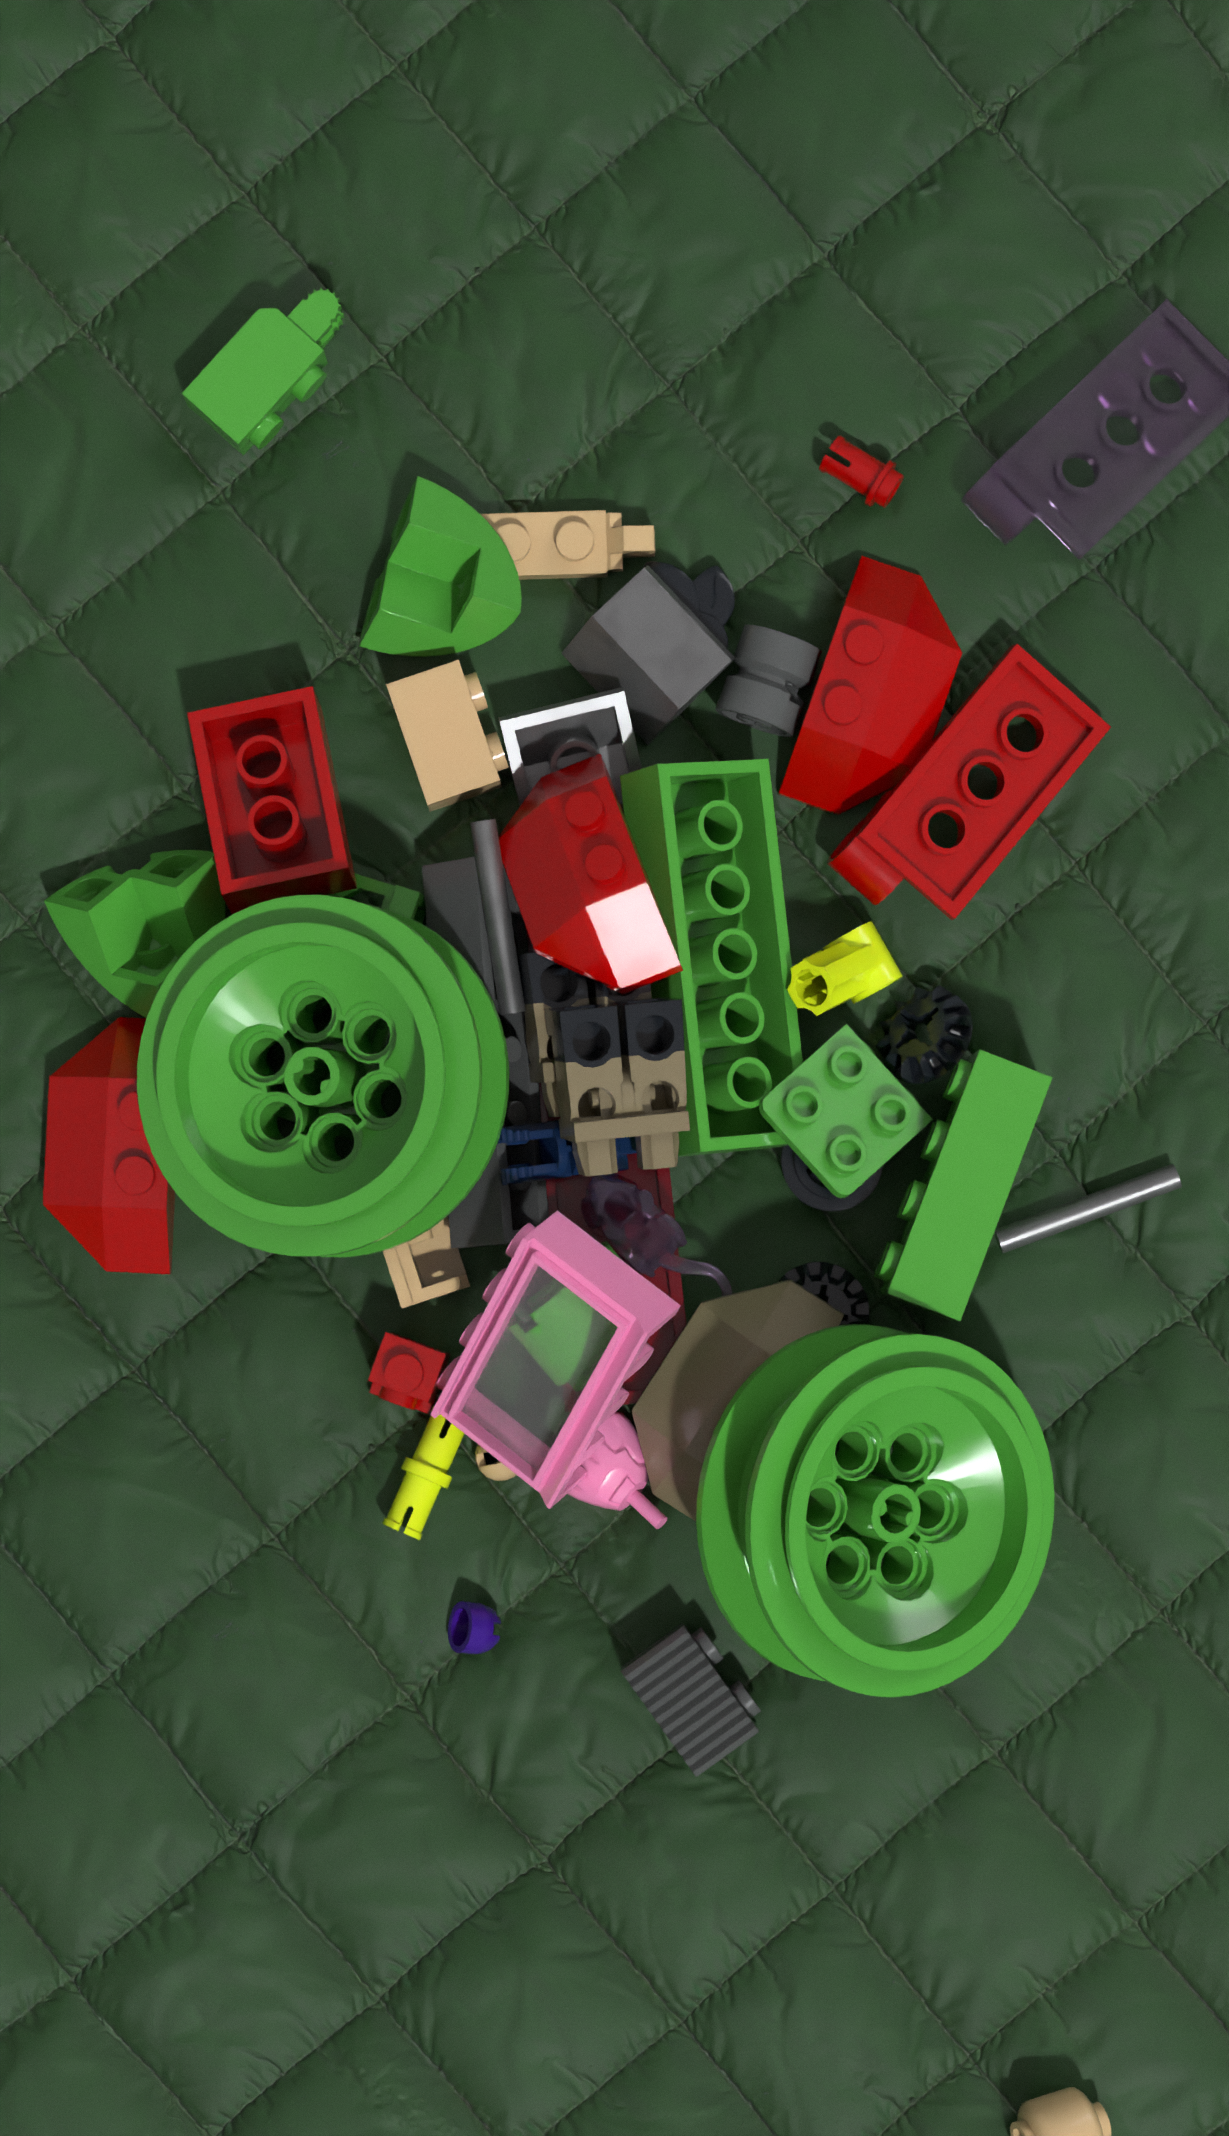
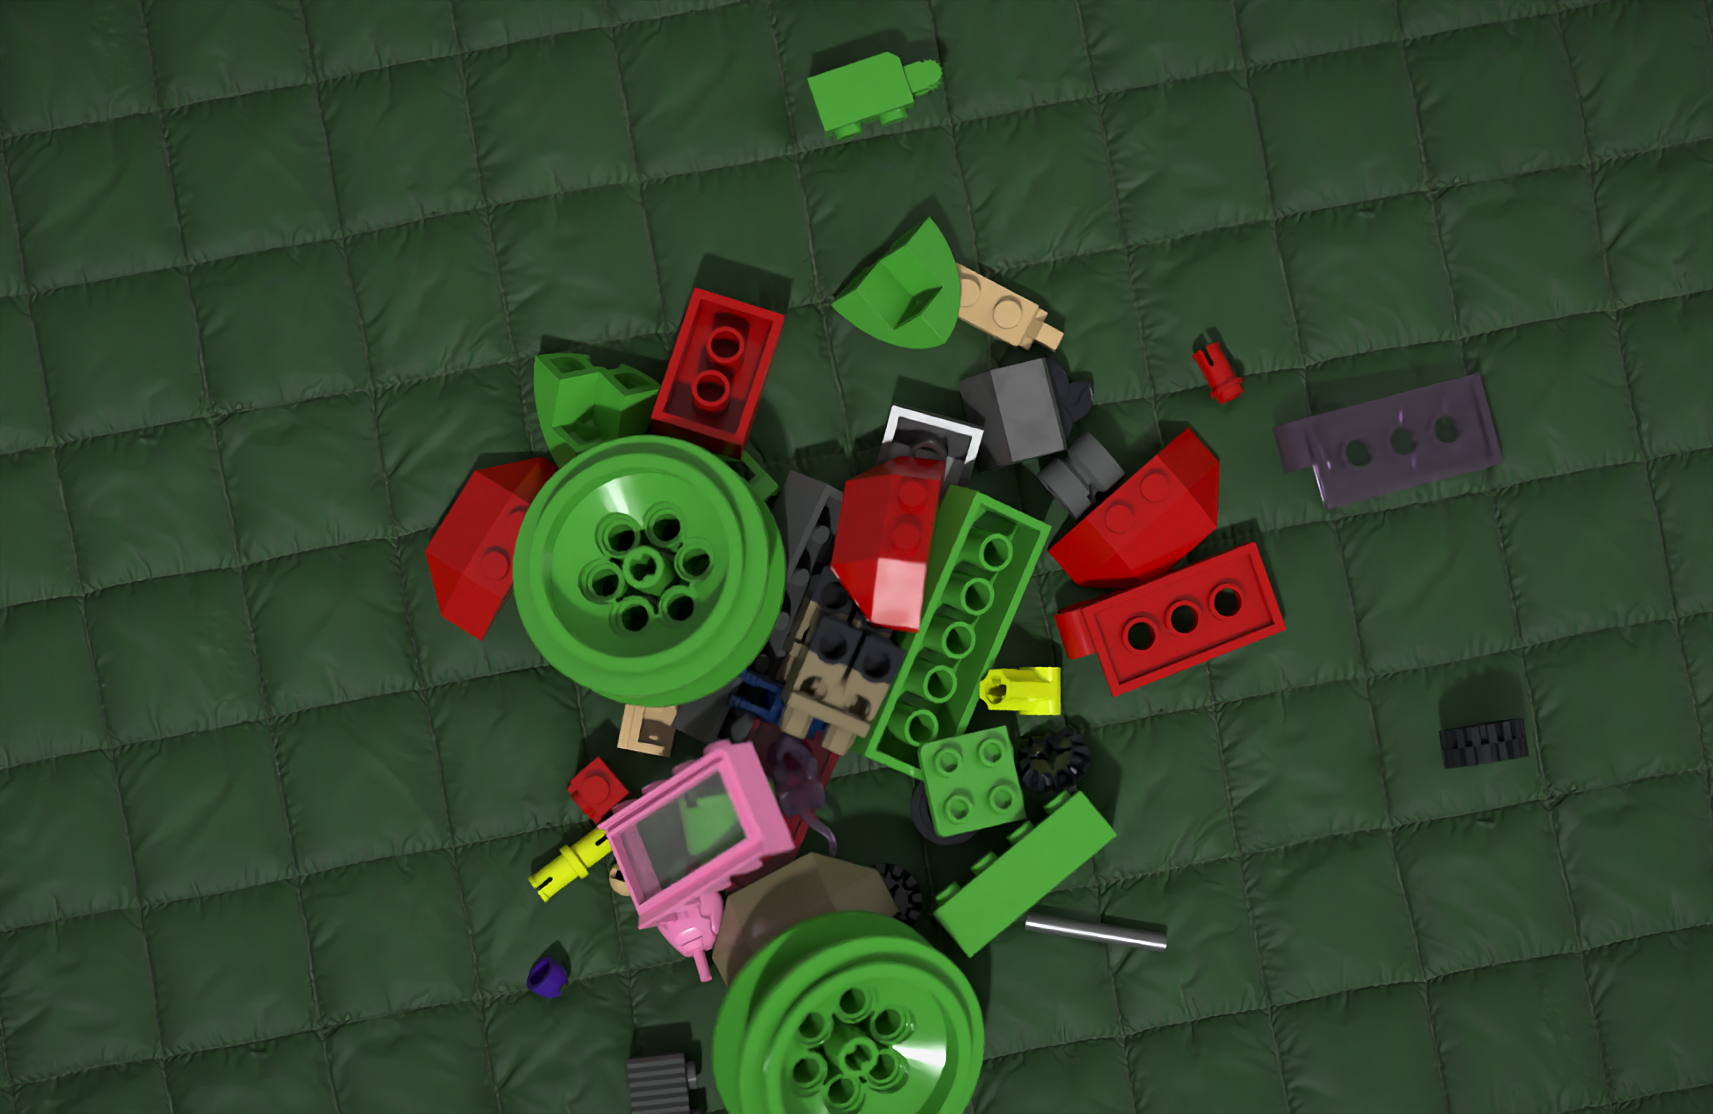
camera: 25 degrees right, 0 degrees up
tan brick [386,660,509,812] -> none
flat silver bar [470,819,526,1015] -> none

